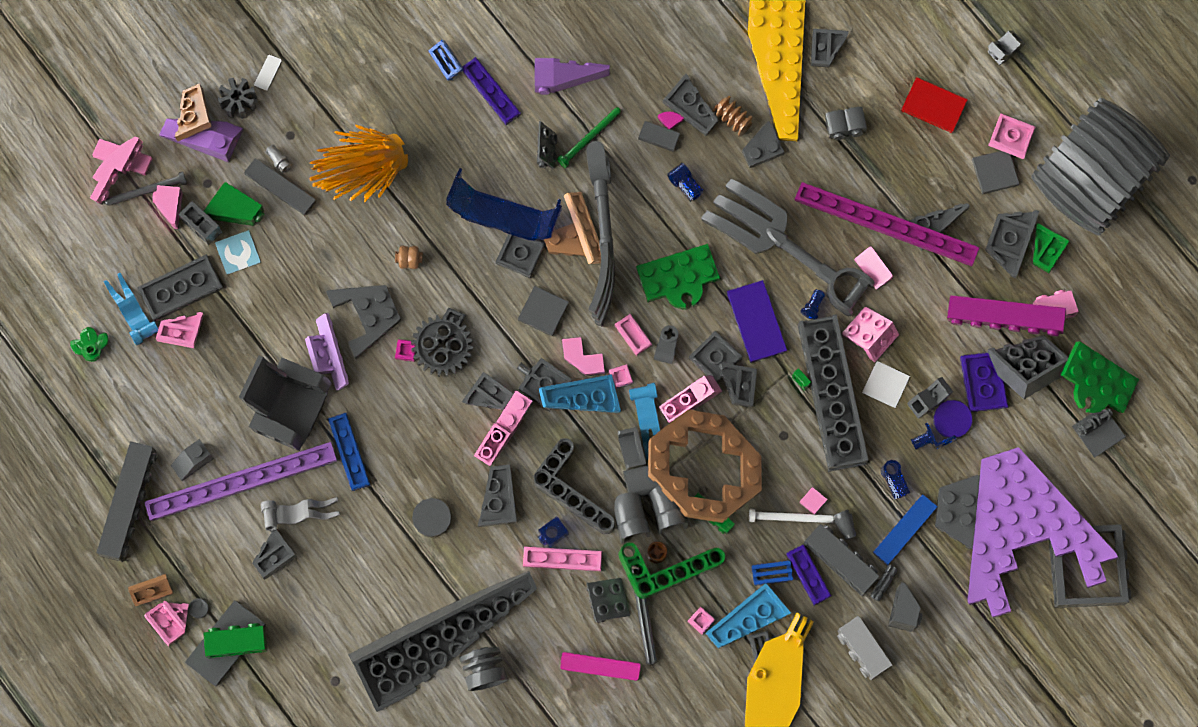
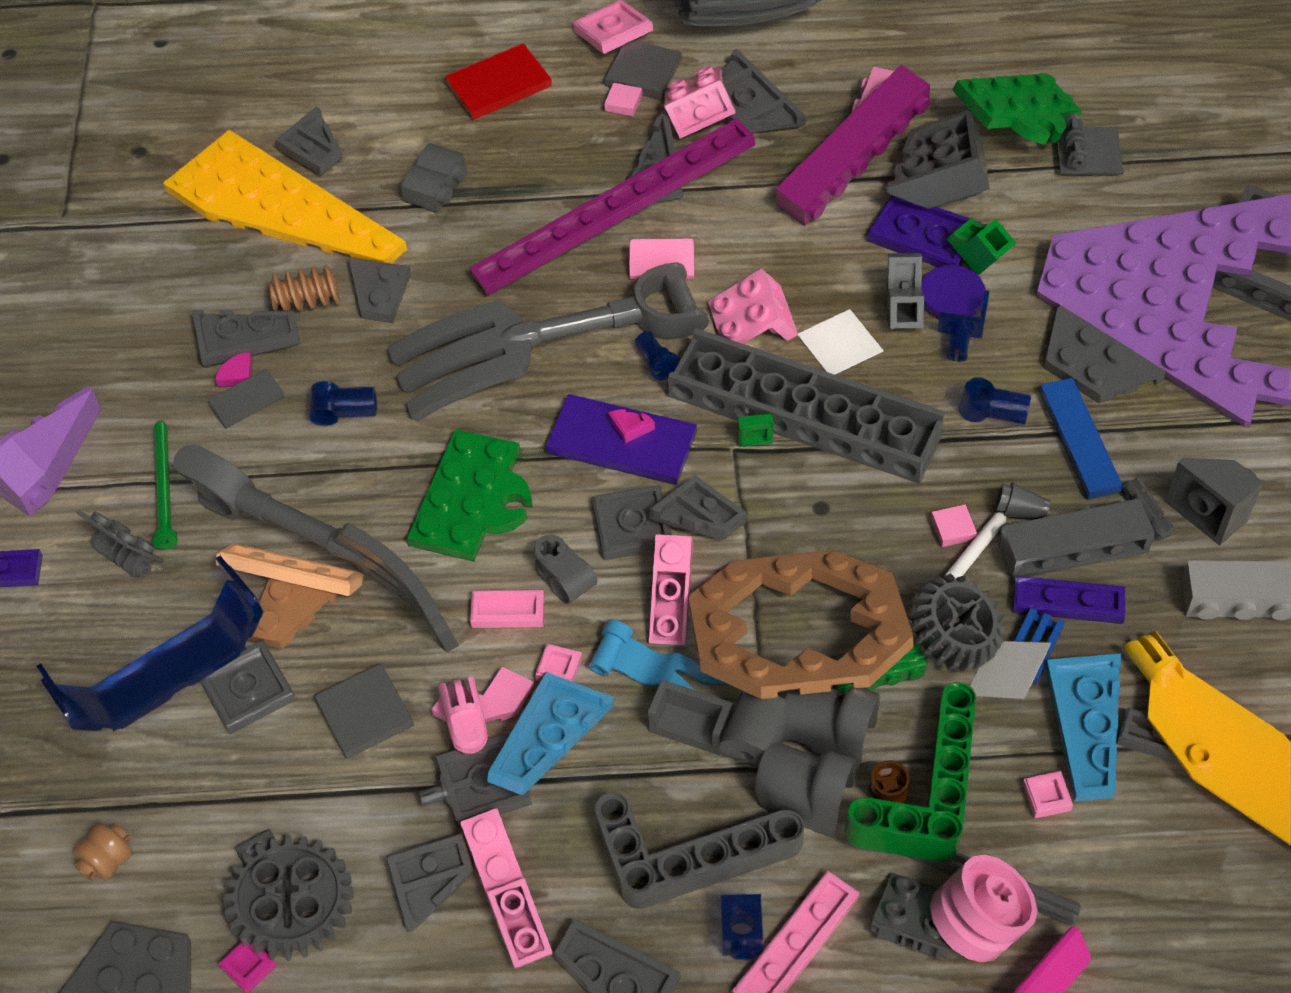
camera: 50 degrees left, 20 degrees down
green wing [1033,224,1069,274] -> none
none -> bright pink arm [438,676,487,754]
none -> bright pink tile [605,83,642,117]
none -> dark pink tile [609,409,655,443]
none -> bright pink bracket [664,66,736,139]
none -> dark grey gear [907,573,1006,673]
none -> bright pink wheel [930,855,1037,963]
none -> green brick [947,217,1016,275]
none -> white sticker [970,641,1051,699]

